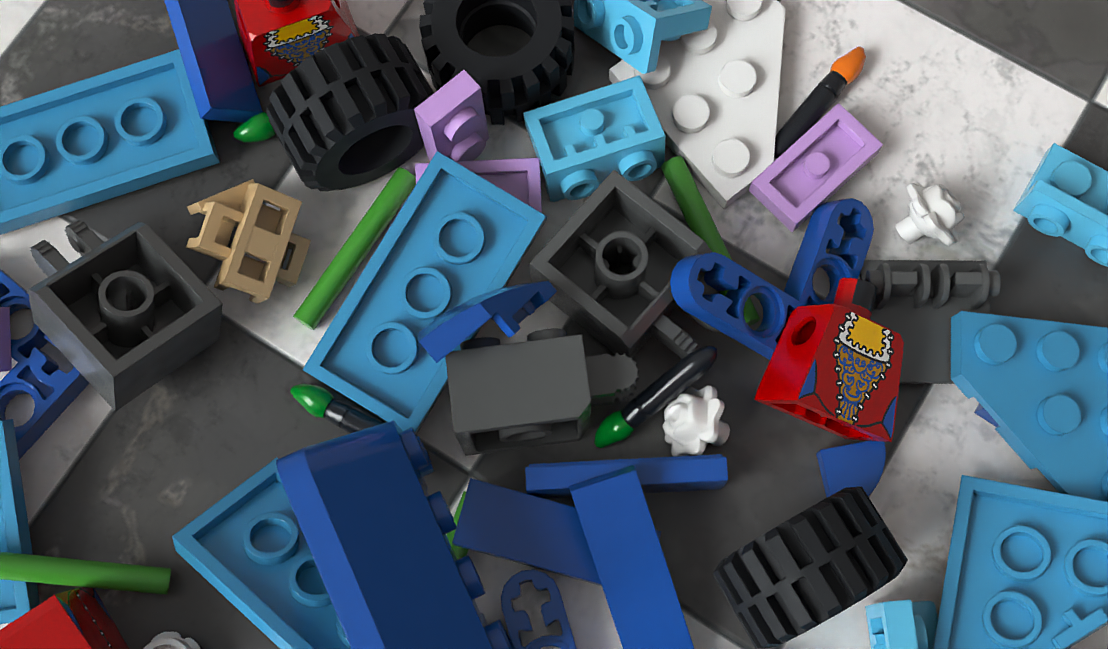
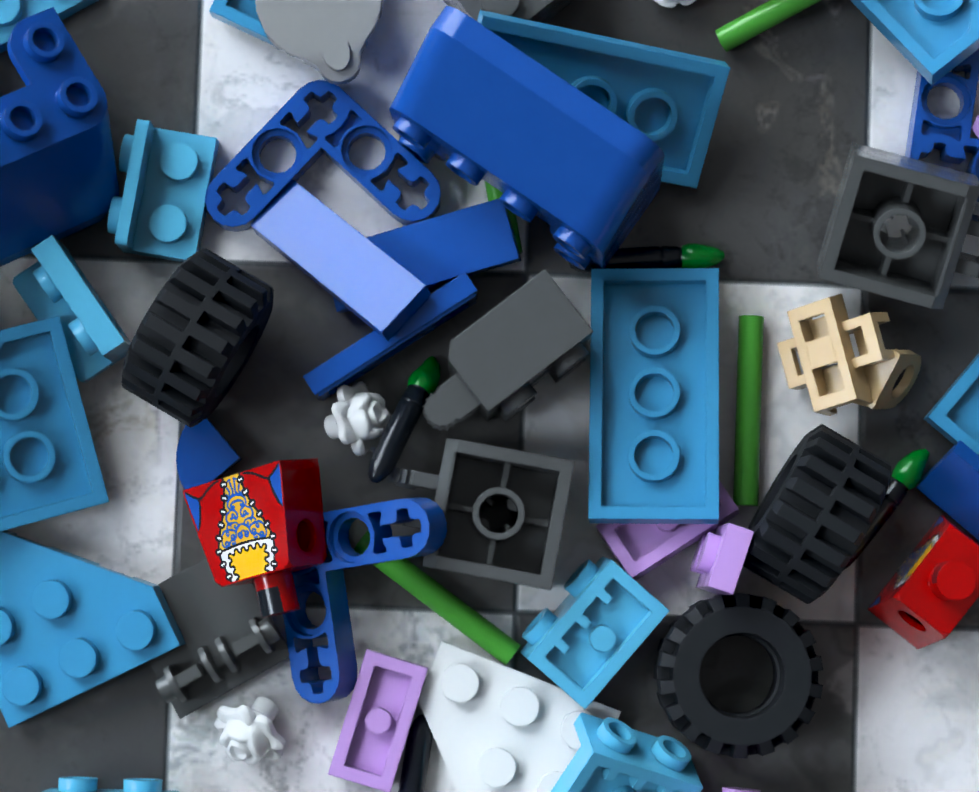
camera: 140 degrees right, 10 degrees up
blue slope [418,281,557,363] -> none

